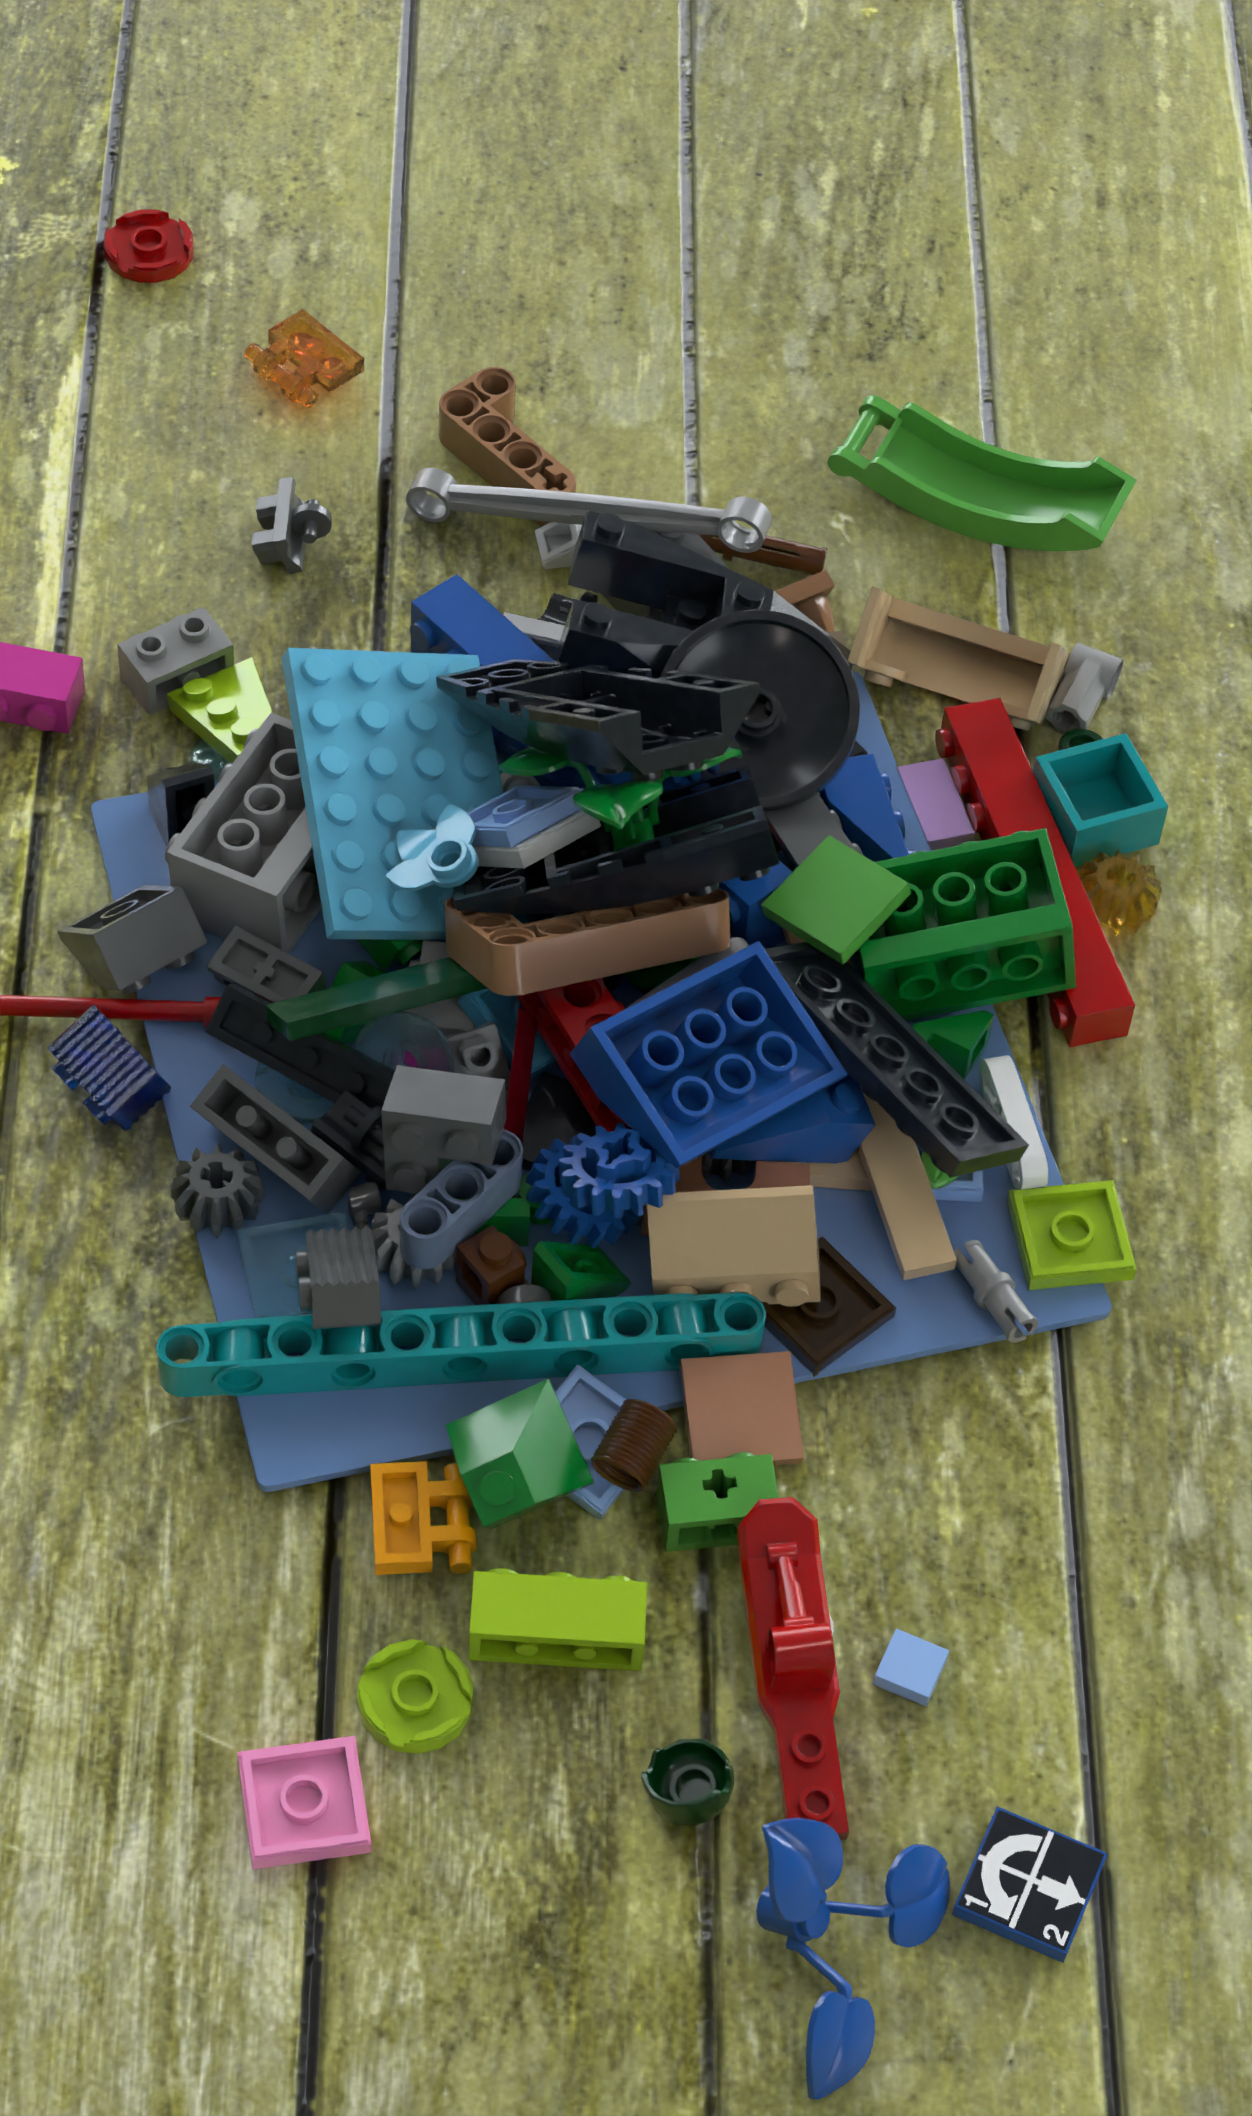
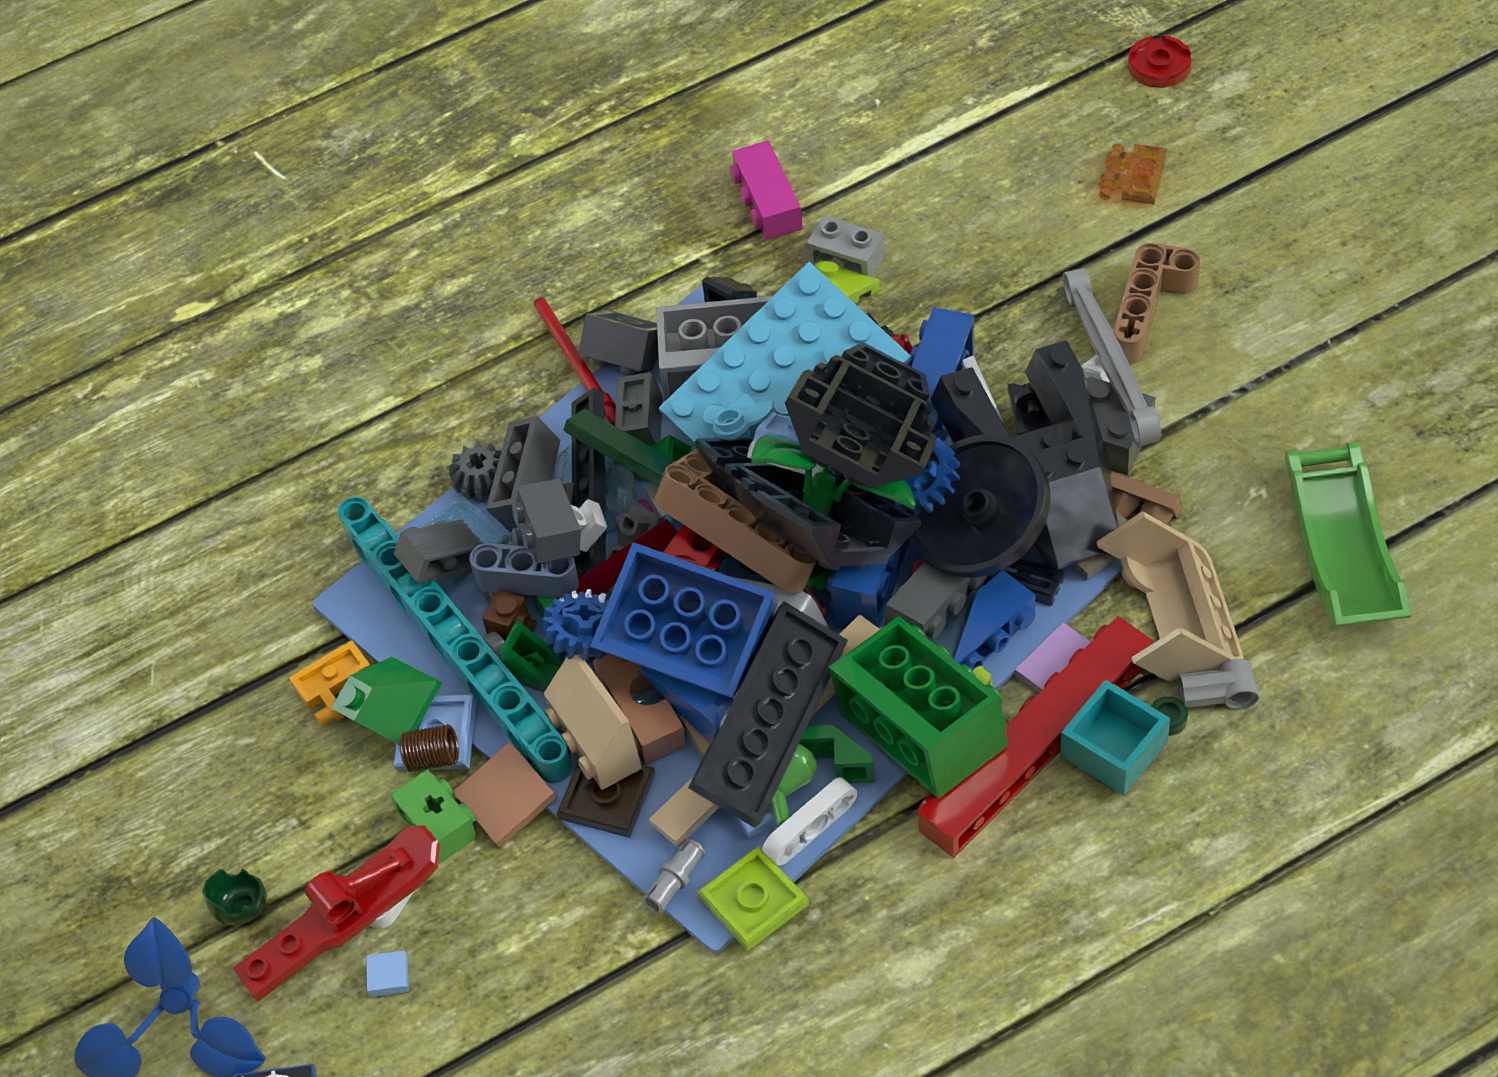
camera: 70 degrees right, 0 degrees up
clear blue brick [47,1004,172,1131] -> none
bright pink tile [237,1736,372,1870] -> none
dark grey hips [252,476,332,574] -> none
lime tile [356,1639,474,1754] -> none
lime brick [468,1568,648,1671] -> none
reddish brown pin [699,524,827,575] -> none
bright green tile [761,835,911,964] -> none
clear yellow gear [1079,848,1162,936] -> none

